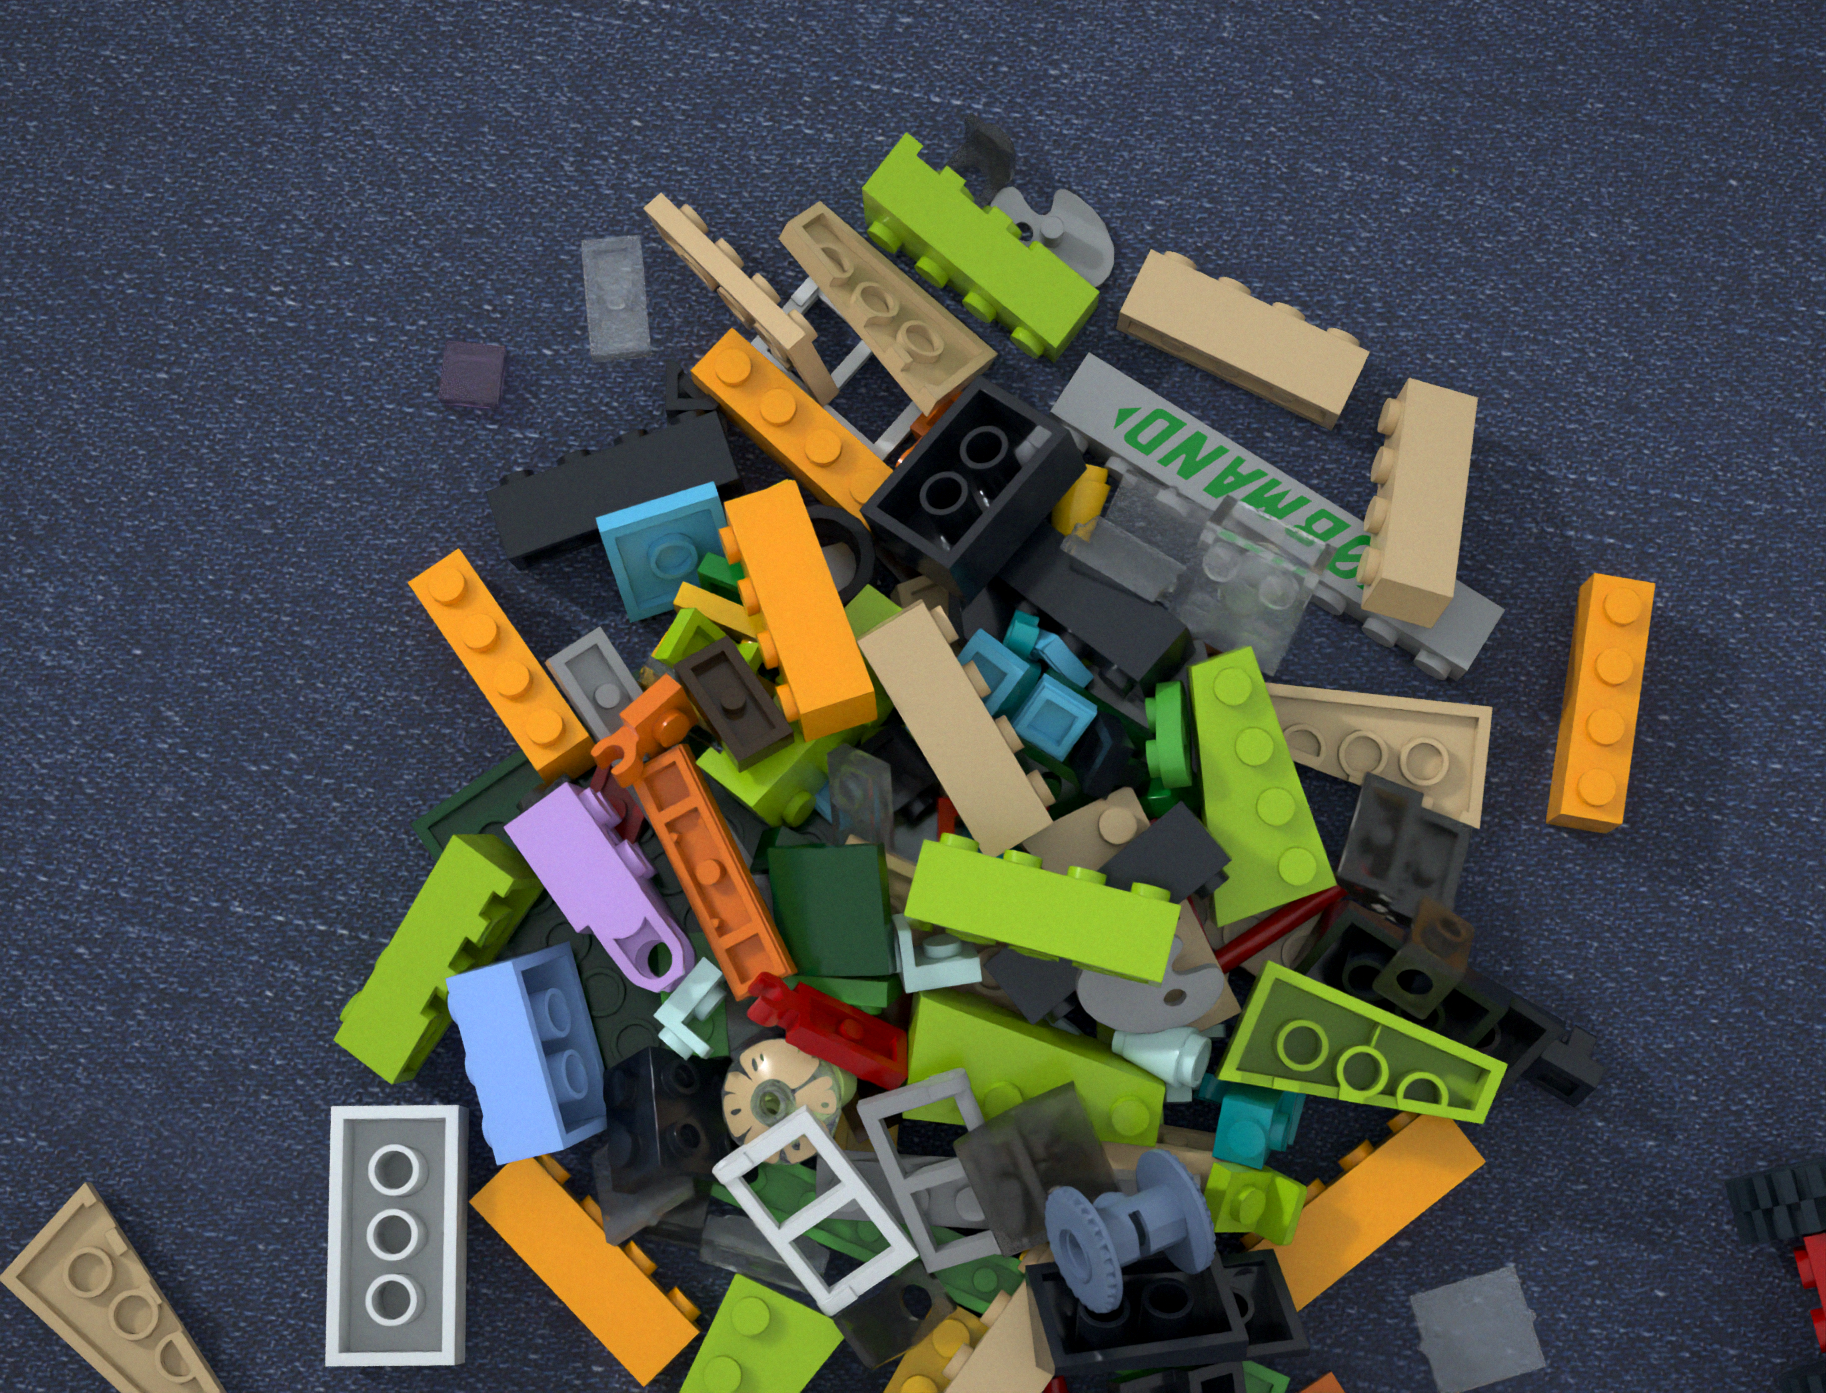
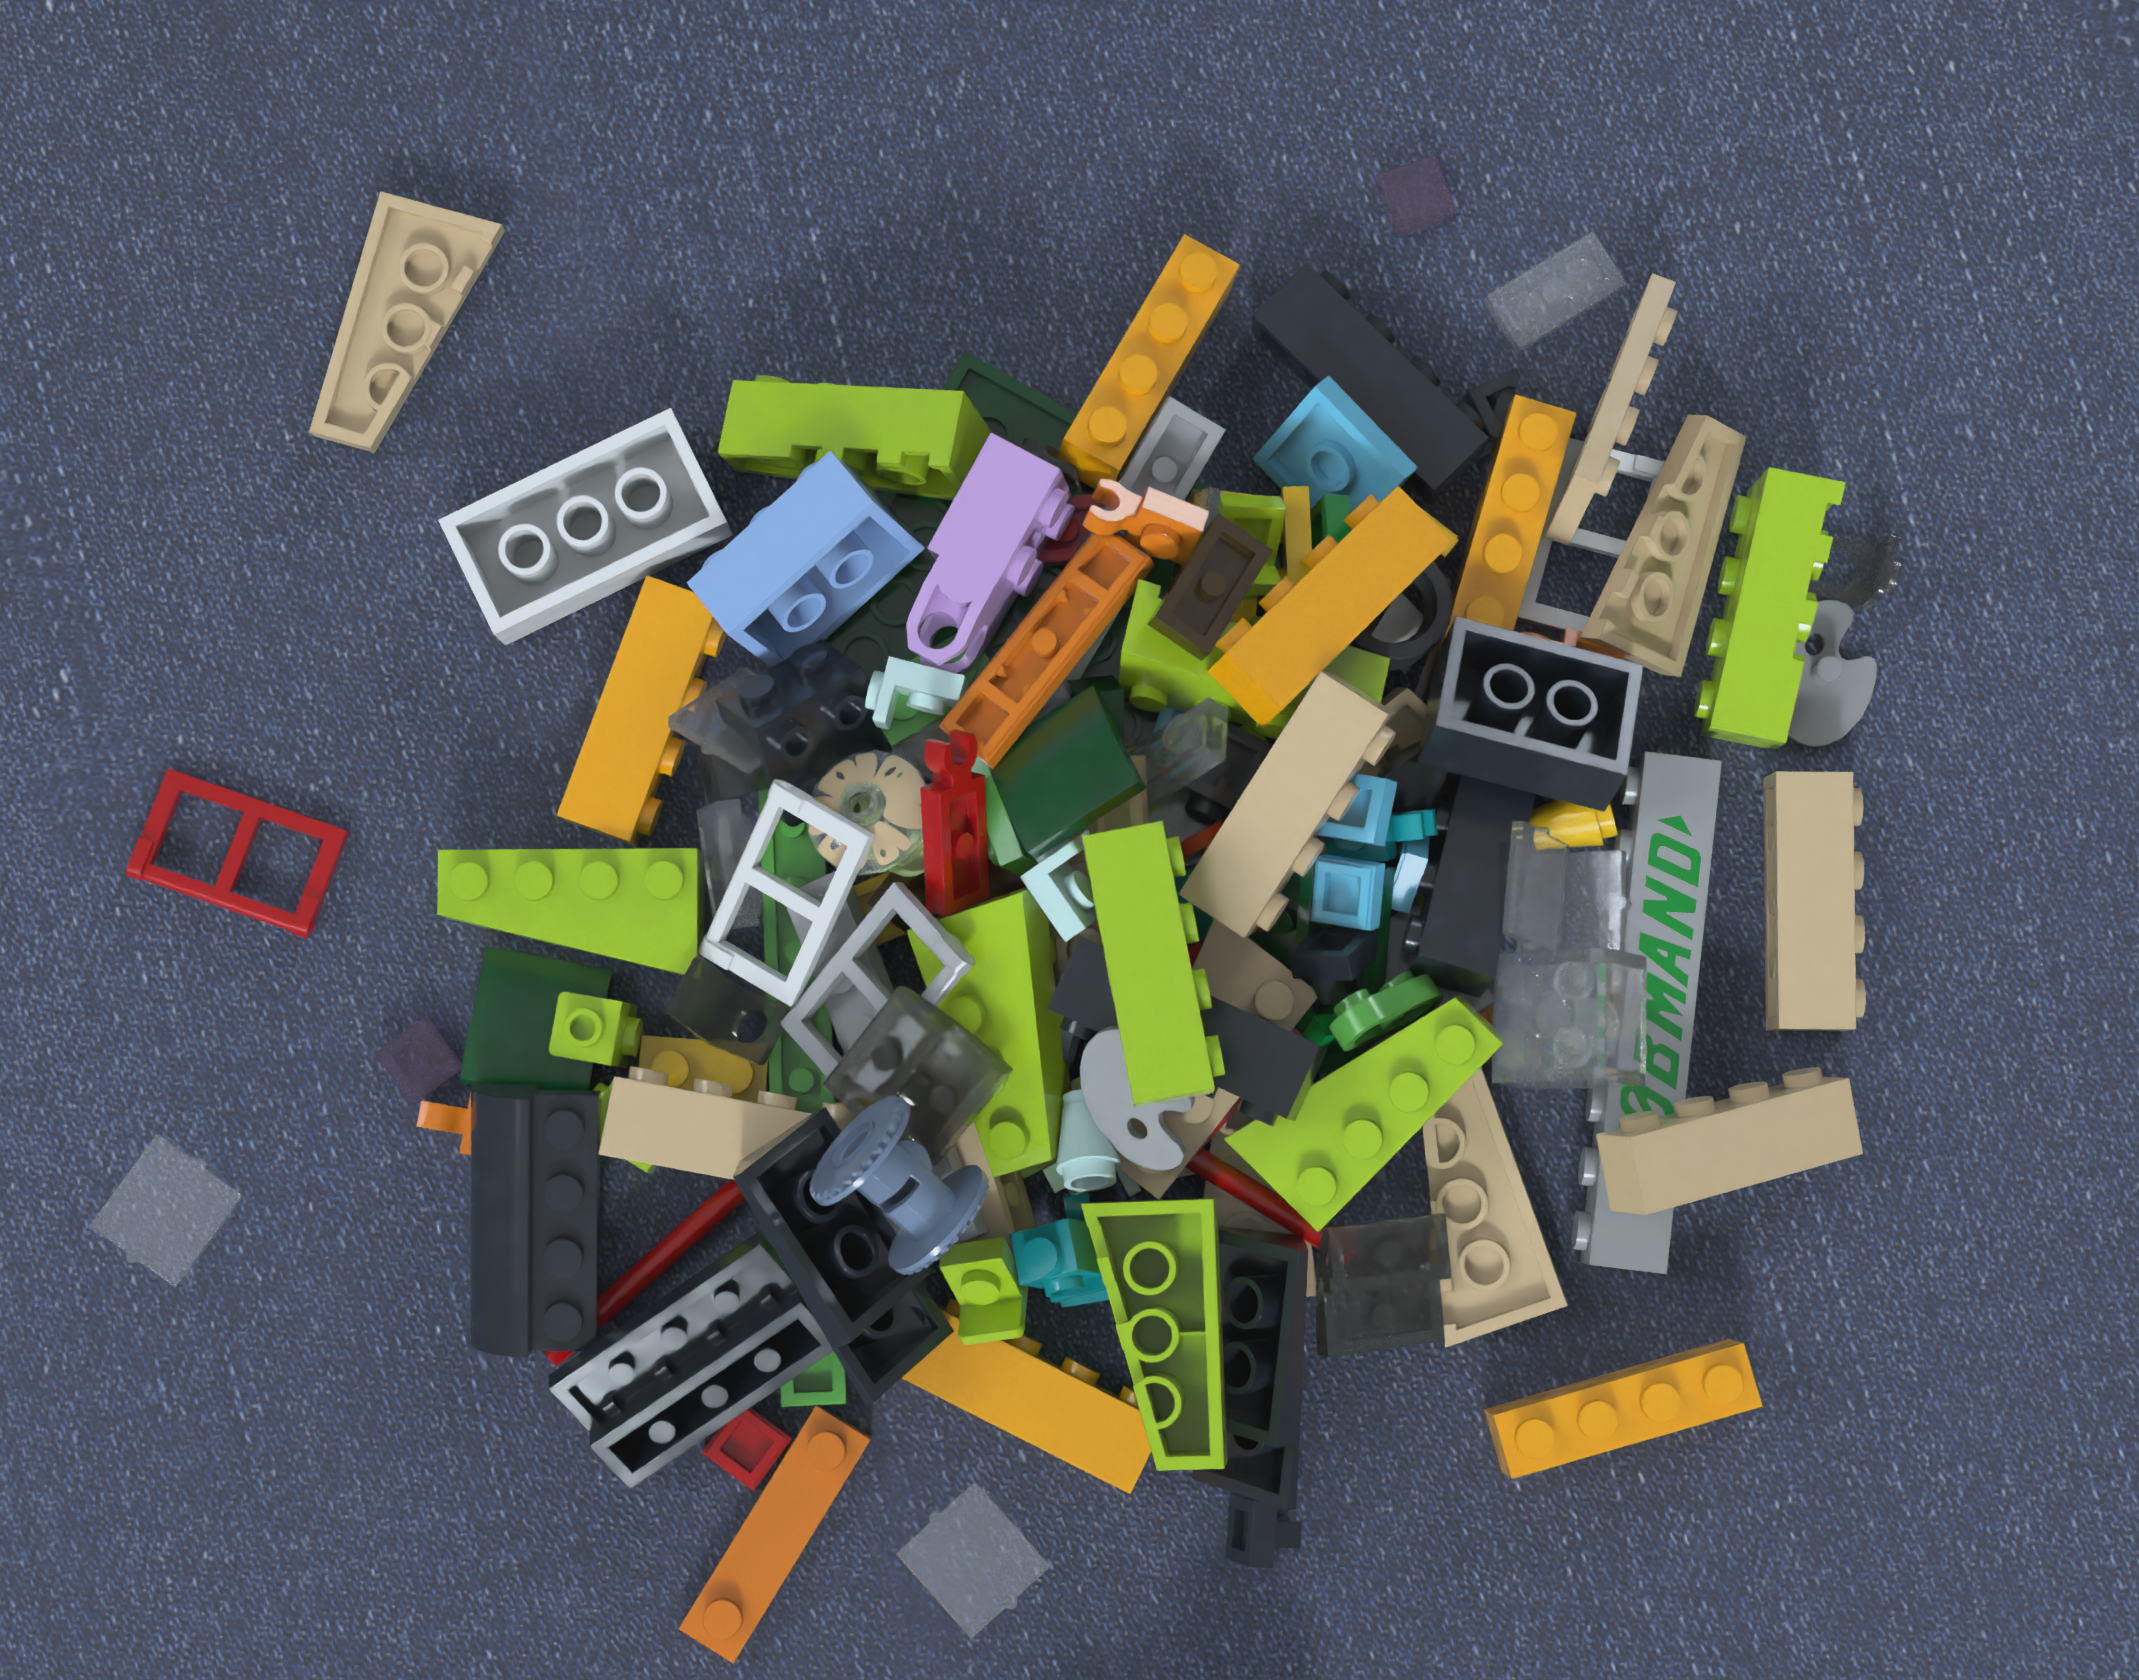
camera: 60 degrees right, 5 degrees up
clear smoke bracket [1372,895,1475,1020] -> none

